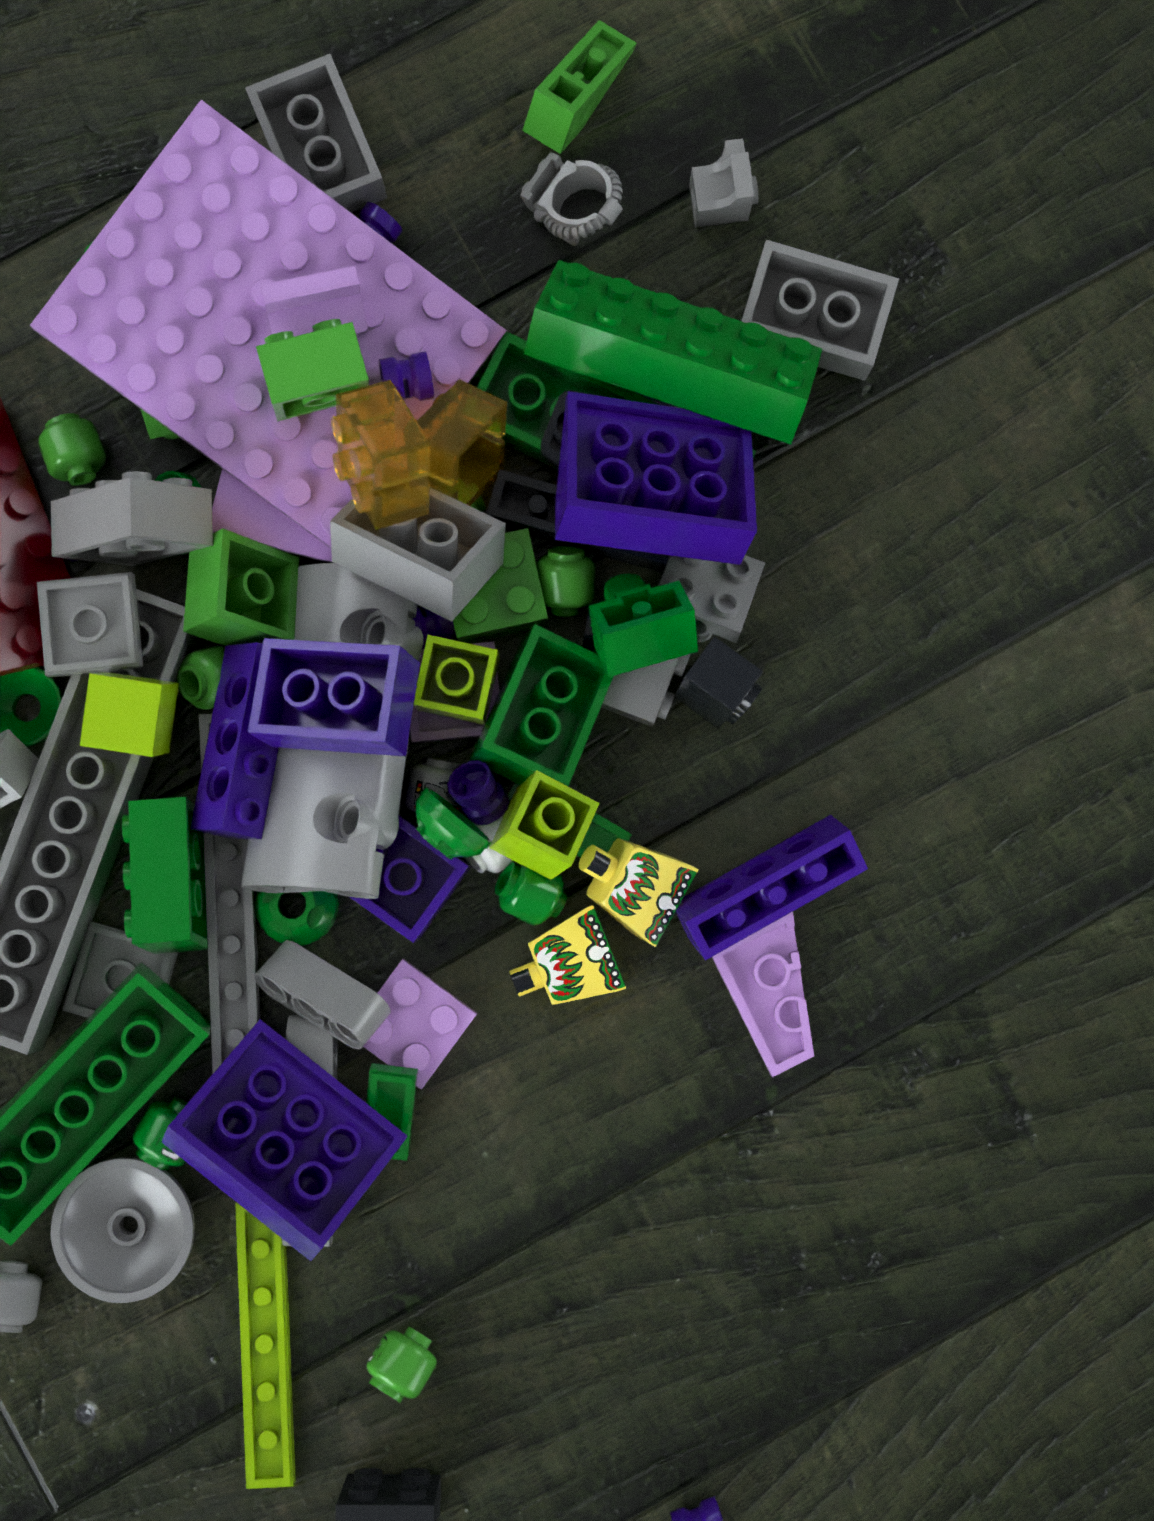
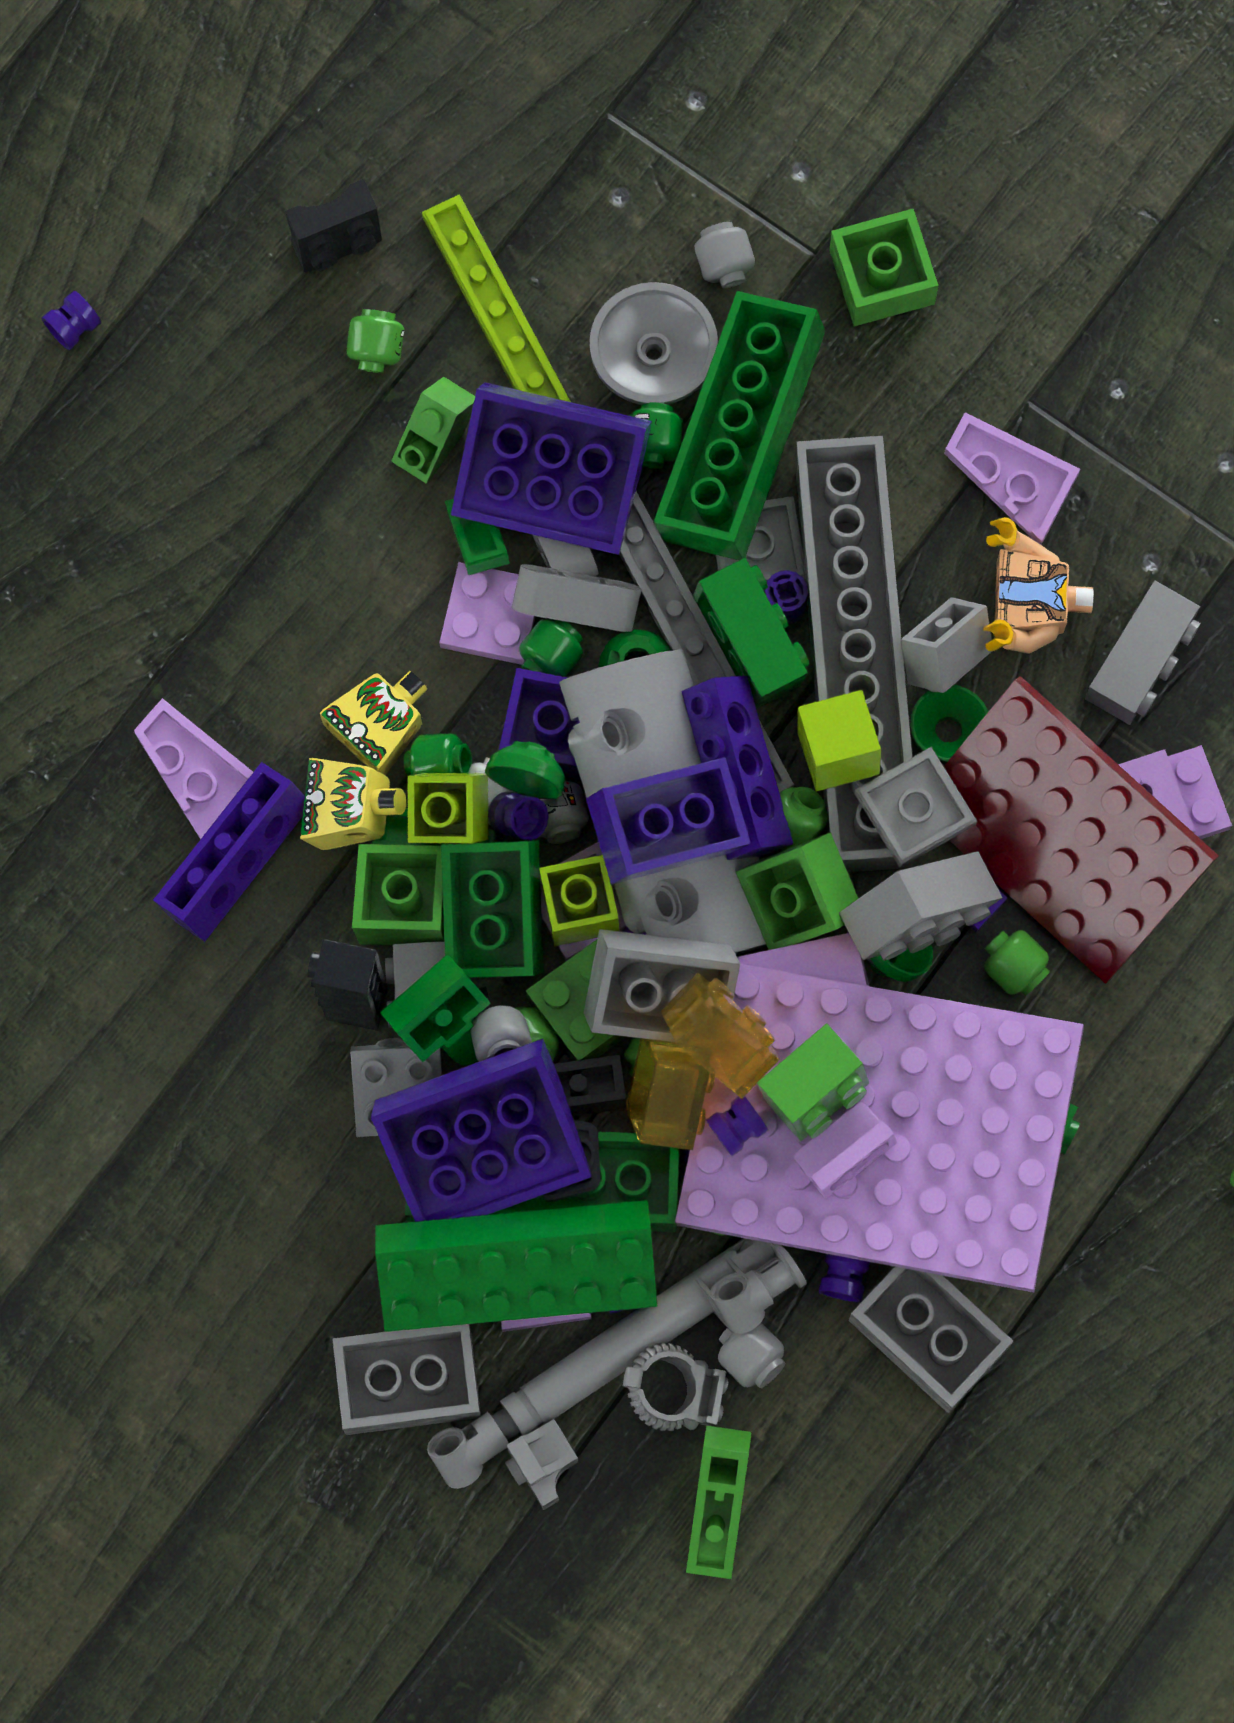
camera: 160 degrees right, 10 degrees down
none -> bright green brick [352,844,445,945]
none -> bright green slope [391,377,475,484]
none -> light grey piece [427,1238,807,1489]
none -> light grey head [470,1005,532,1062]
none -> green head [519,619,583,677]
none -> light grey head [718,1323,785,1388]
none -> dark purple wheel [765,570,808,624]

